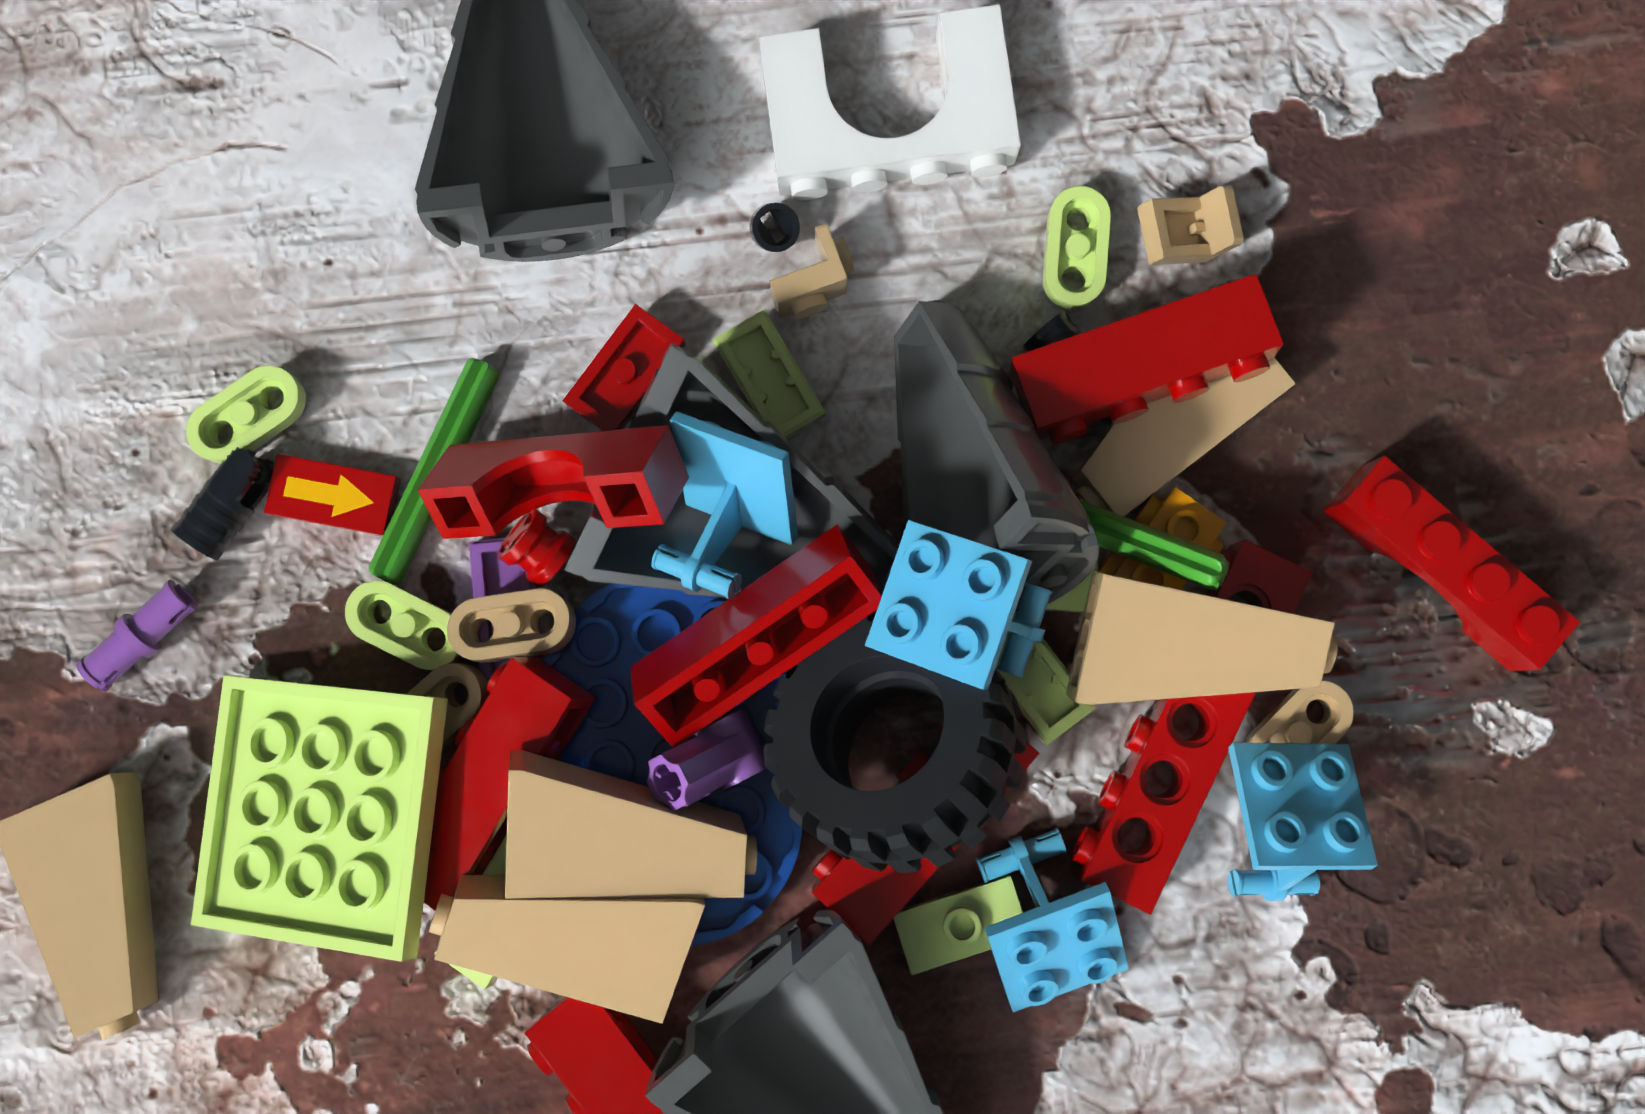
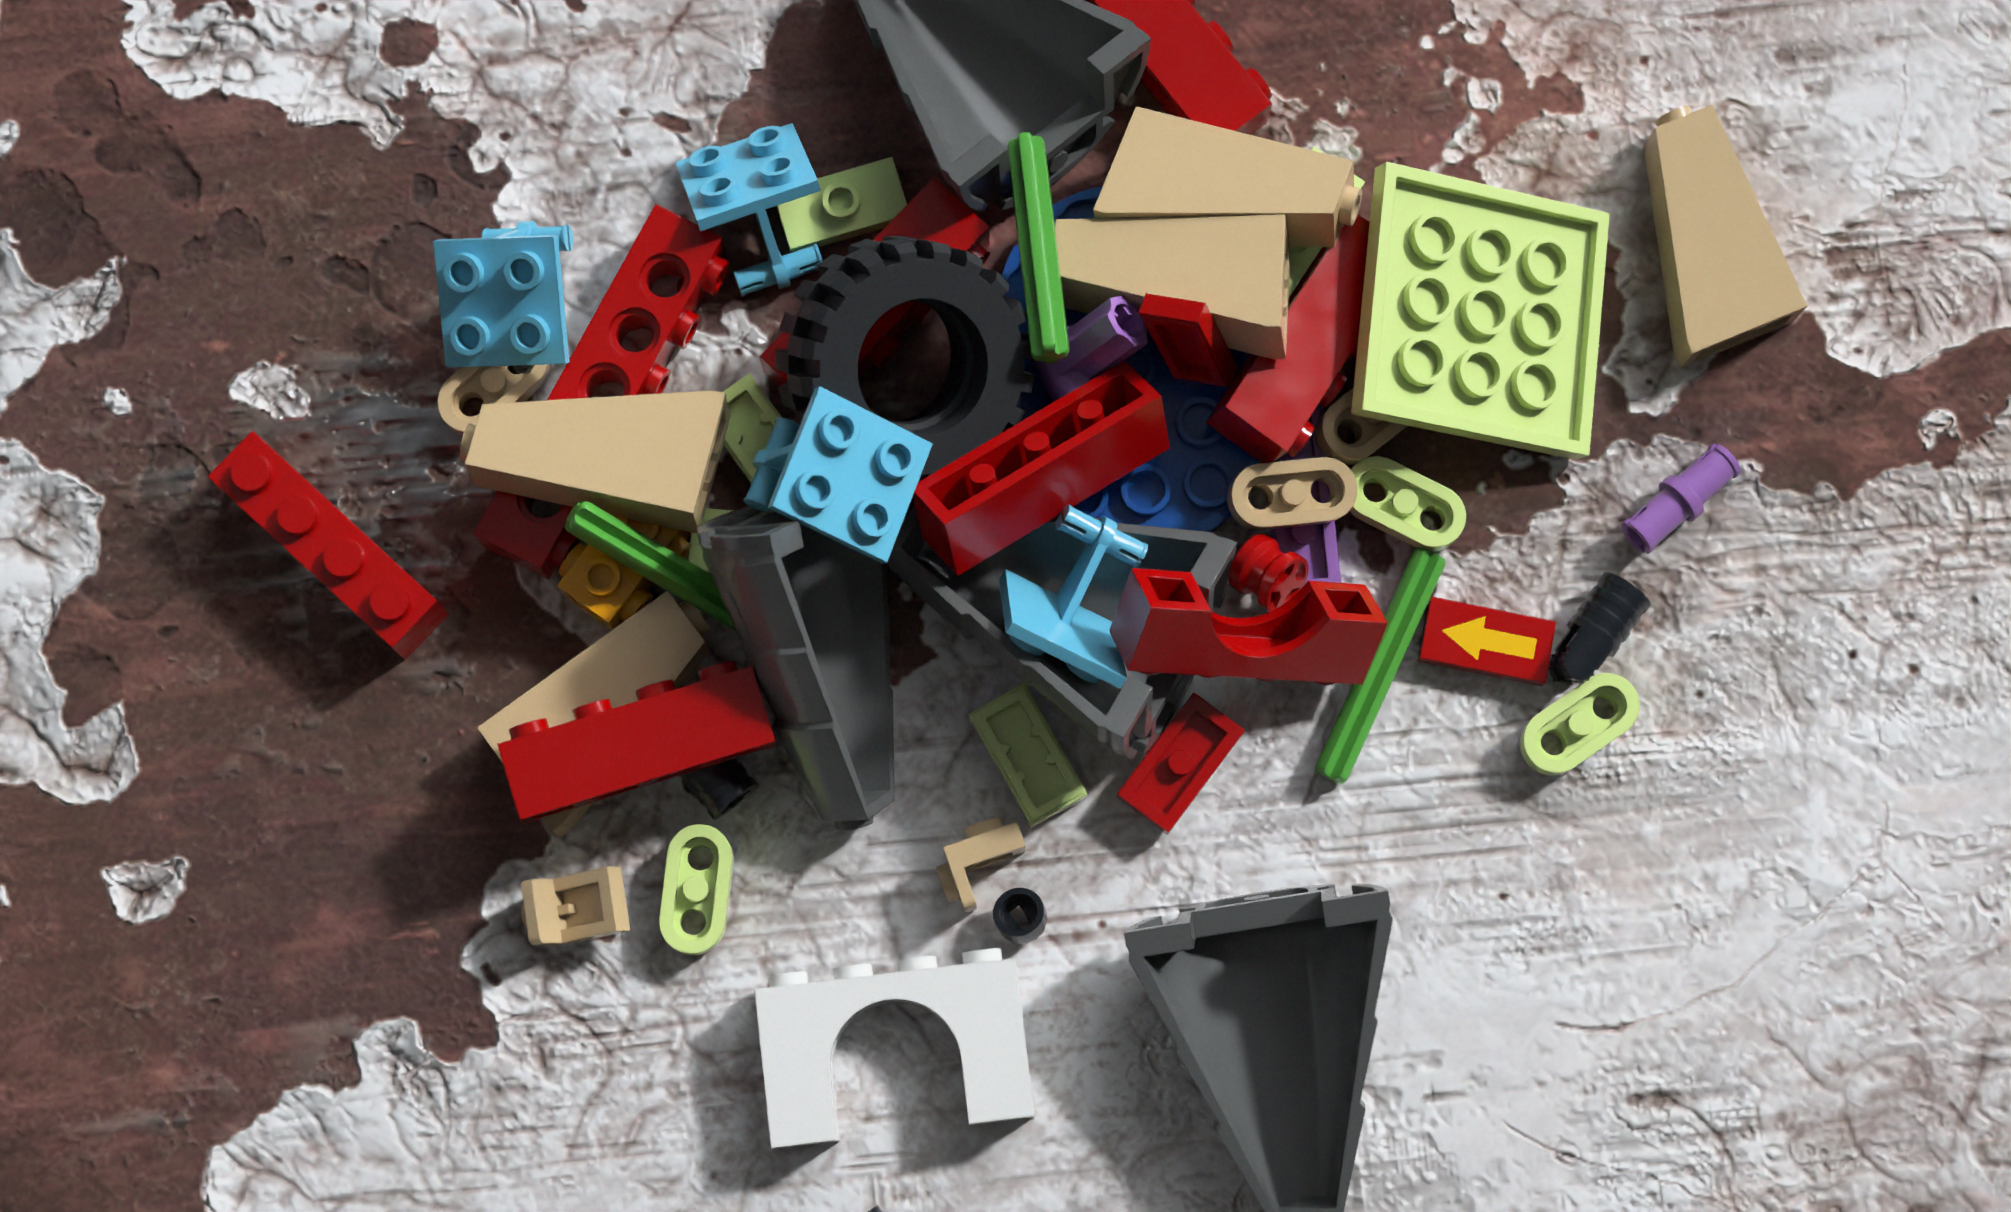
camera: 175 degrees right, 5 degrees down
none -> bright green axle [1007,132,1069,364]
none -> red tile [1138,293,1238,387]

